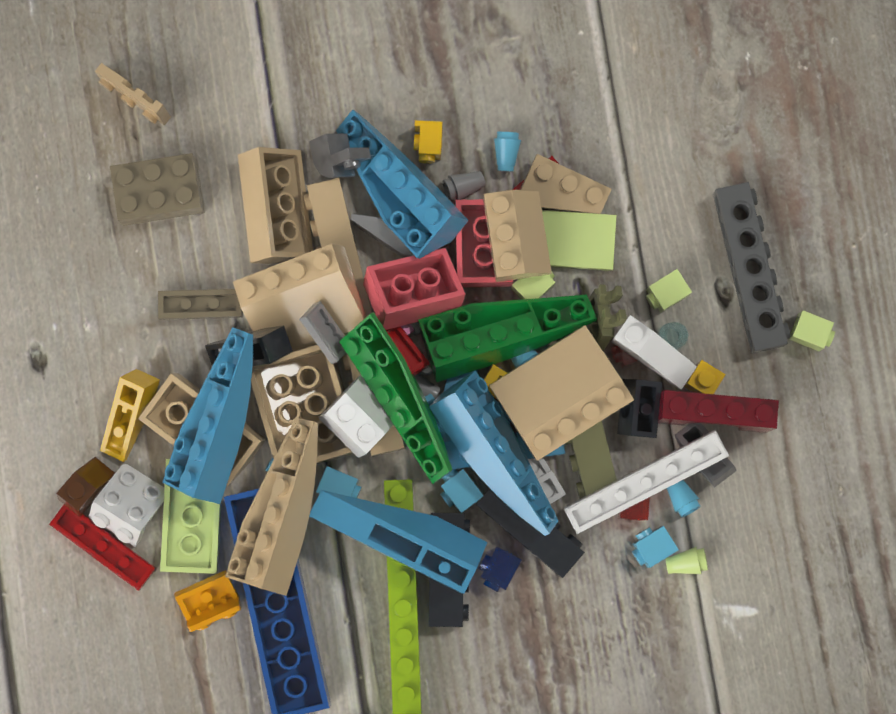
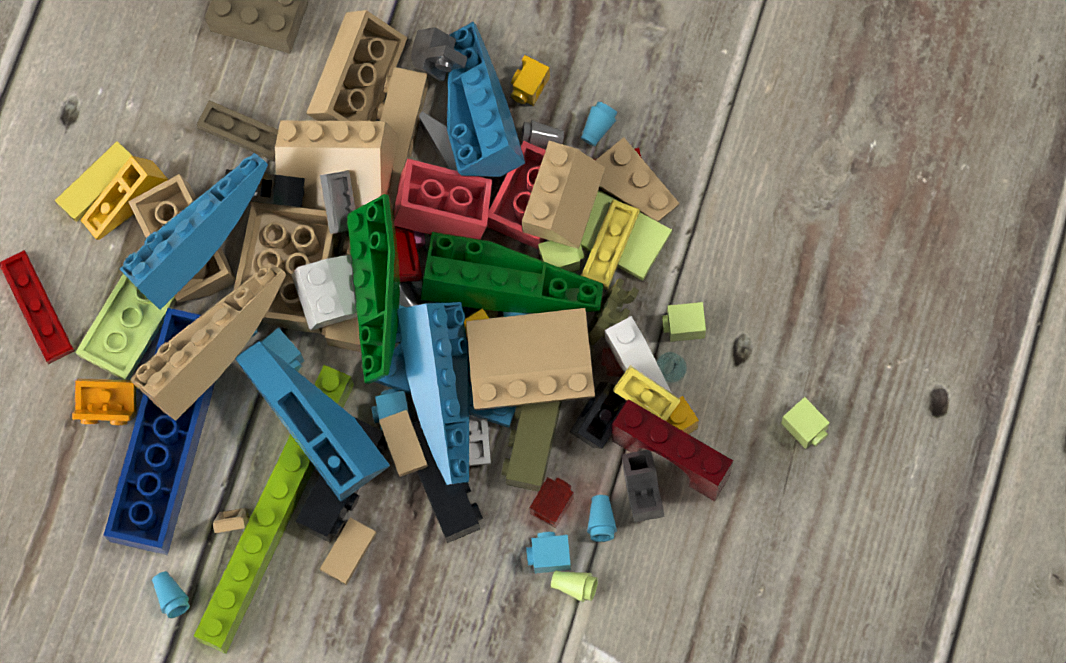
camera: 30 degrees right, 10 degrees down
reddish brown slope [56,457,115,517] -> none
white bracket [89,464,165,547] -> none
clear blue brick [478,547,522,592] -> none
white tile [564,430,729,534] -> none
dark grey brick [713,182,790,354] -> none
none -> light yellow tile [55,141,133,222]
none -> tan tile [213,508,249,533]
none -> tan tile [320,517,377,585]
none -> tan tile [379,410,428,477]
none -> light yellow tile [581,199,640,290]
none -> light yellow plate [613,365,680,421]

